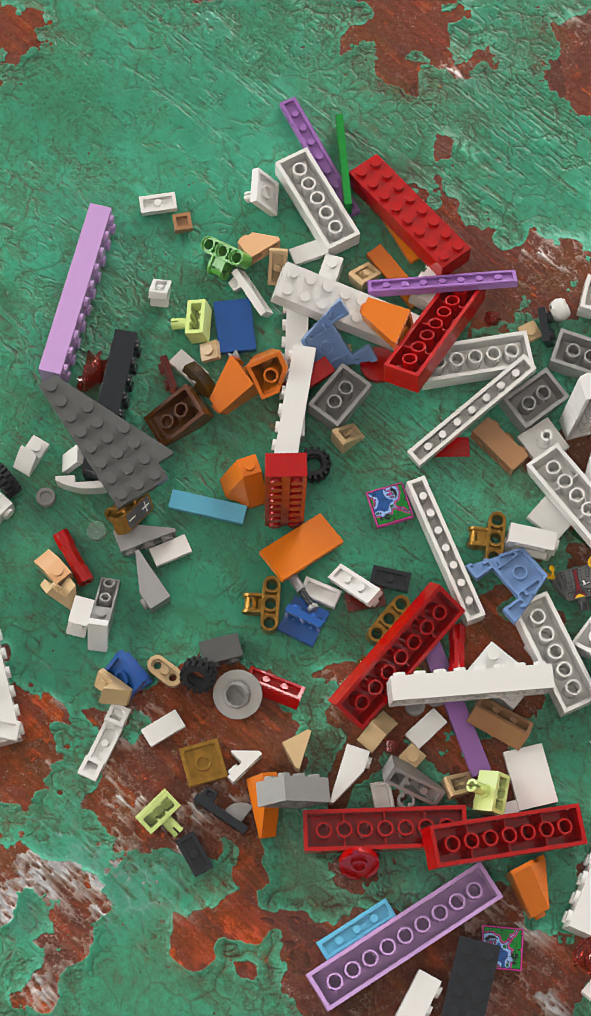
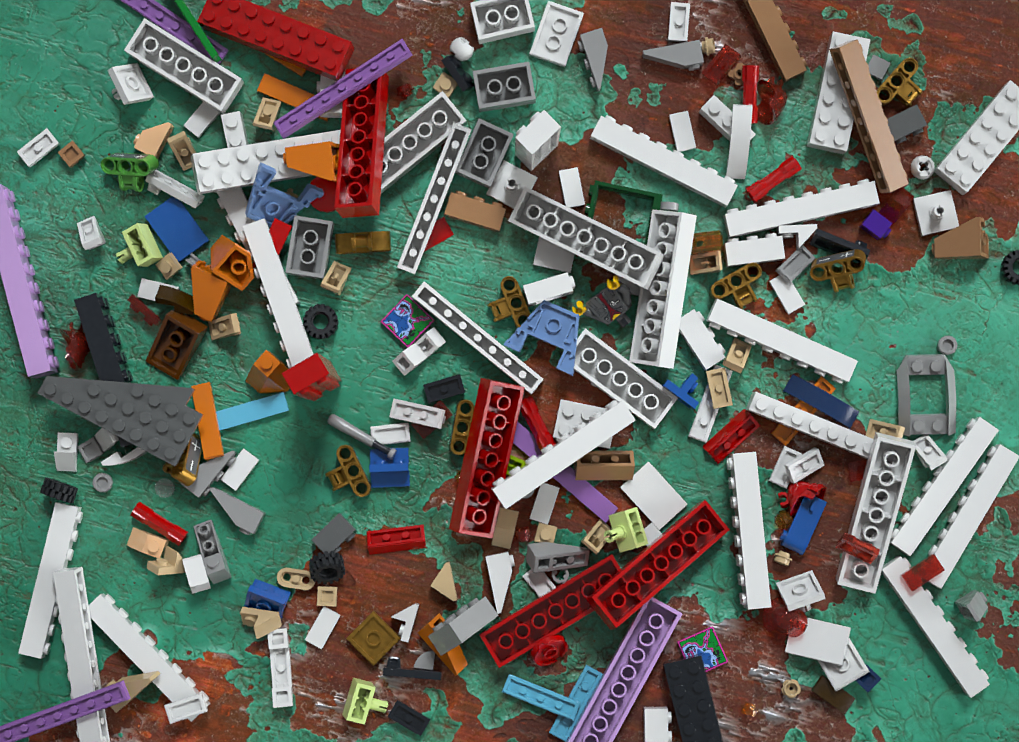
camera: 25 degrees left, 15 degrees up
white tile [88,618,109,652] -> none
light grey piece [213,669,263,719] -> none
orange tile [259,513,344,583] -> none
orange slope [505,855,550,921] -> none
none -> light grey tile [77,437,104,463]
none -> orange tile [191,382,224,460]
none -> tan slope [208,313,241,340]
none -> tan plate [317,586,338,607]
none -> pearl gold beam [335,231,391,254]
none -> white brick [392,327,446,376]
none -> medium azure tile [502,674,581,721]

